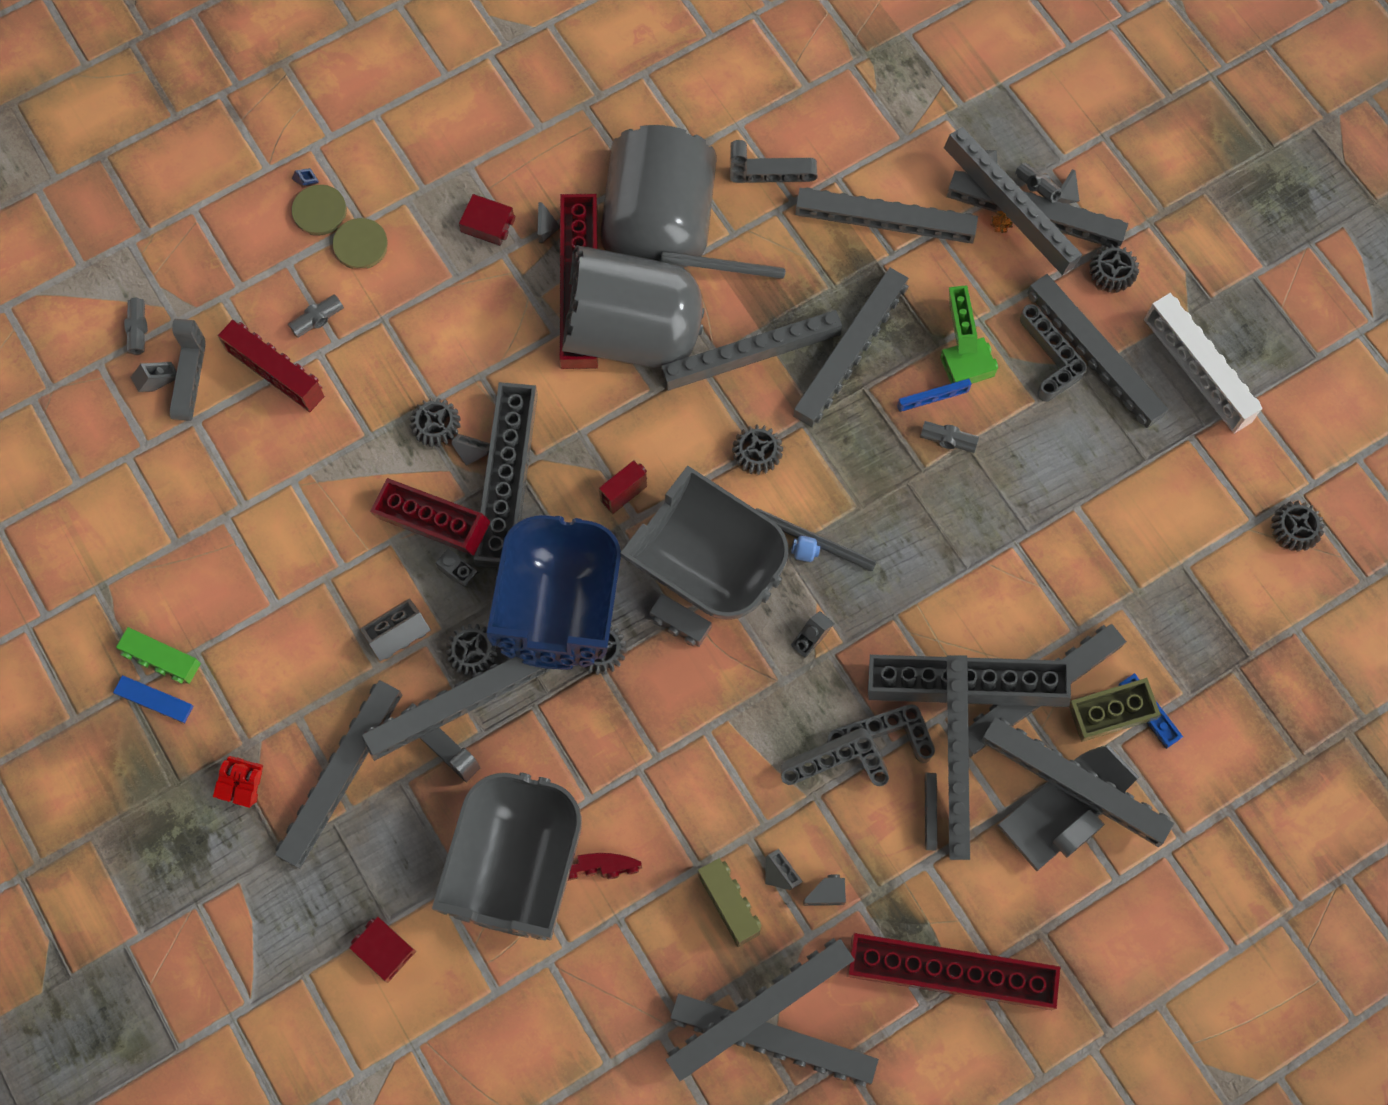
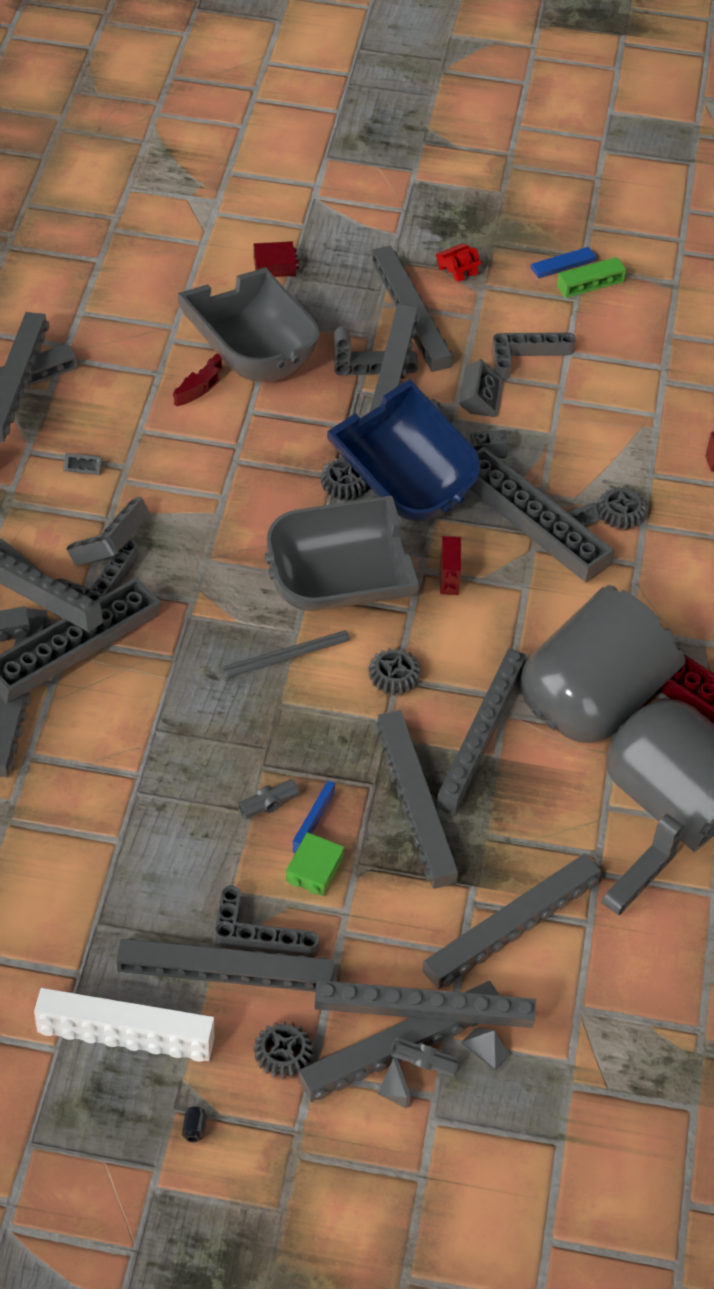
camera: 130 degrees right, 20 degrees down
dark red brick [370,478,491,556] -> none
dark grey axle [661,252,786,279] -> none
olive brick [698,858,762,947] -> none
medium blue head [791,535,820,562] -> none
dark grey slope [791,611,835,658] -> none
dark grey slope [804,874,846,906] -> none
bright green brick [949,285,977,354] -> none
none -> black brick [182,1106,207,1143]
none -> dark grey beam [492,332,576,380]

